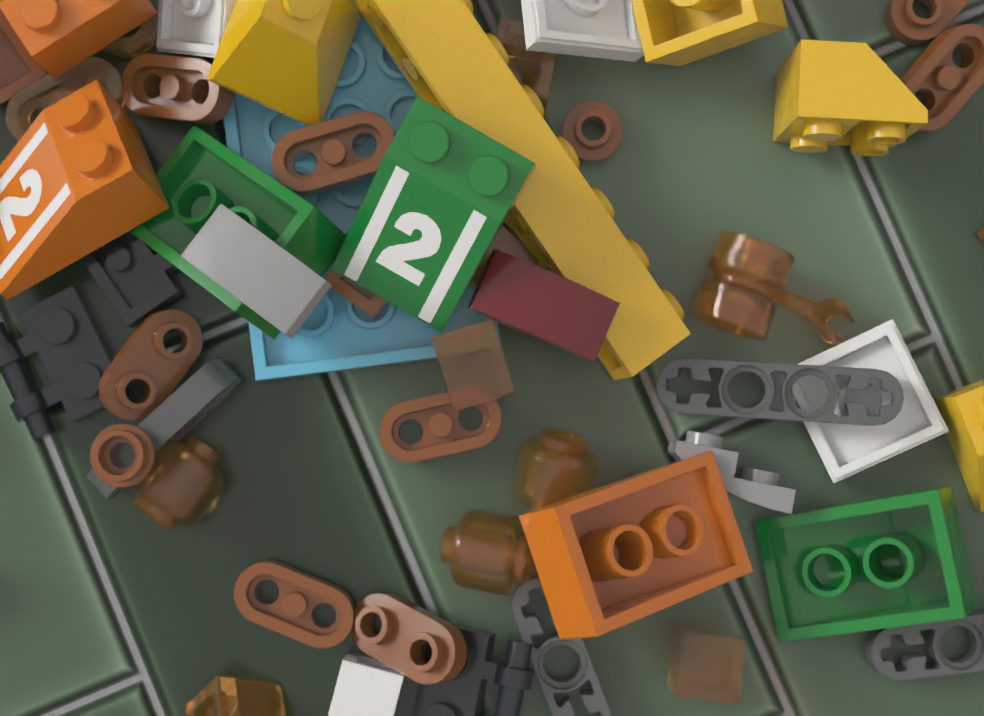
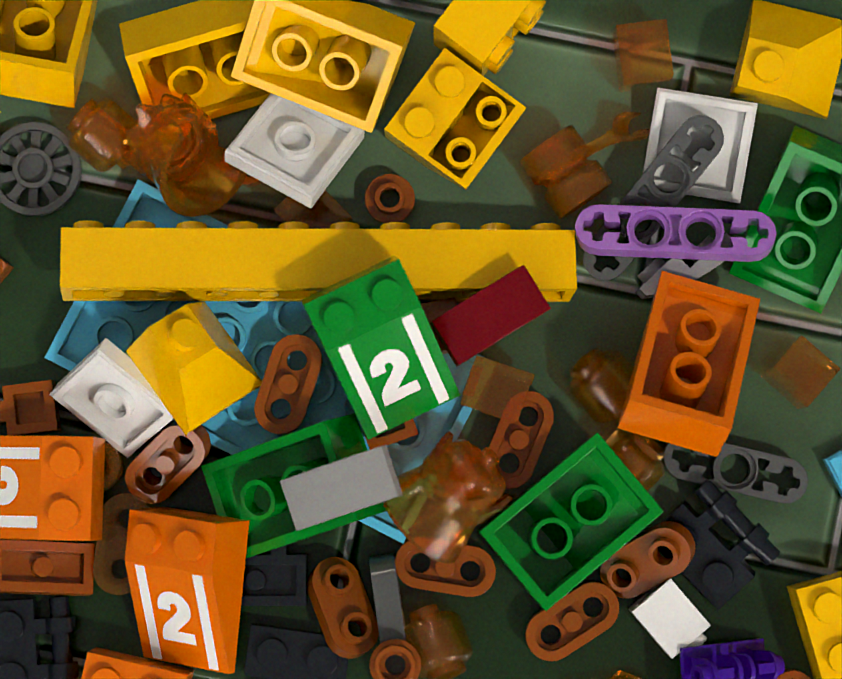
camera: 45 degrees left, 0 degrees up
none -> clear orange hat [383,431,513,564]
none -> yellow slope [384,48,527,190]
none -> dark orange plate [395,537,496,597]
none -> green slope [477,432,664,611]
none -> medium lavender beam [575,204,776,262]
none -> clear orange panel [612,19,674,92]

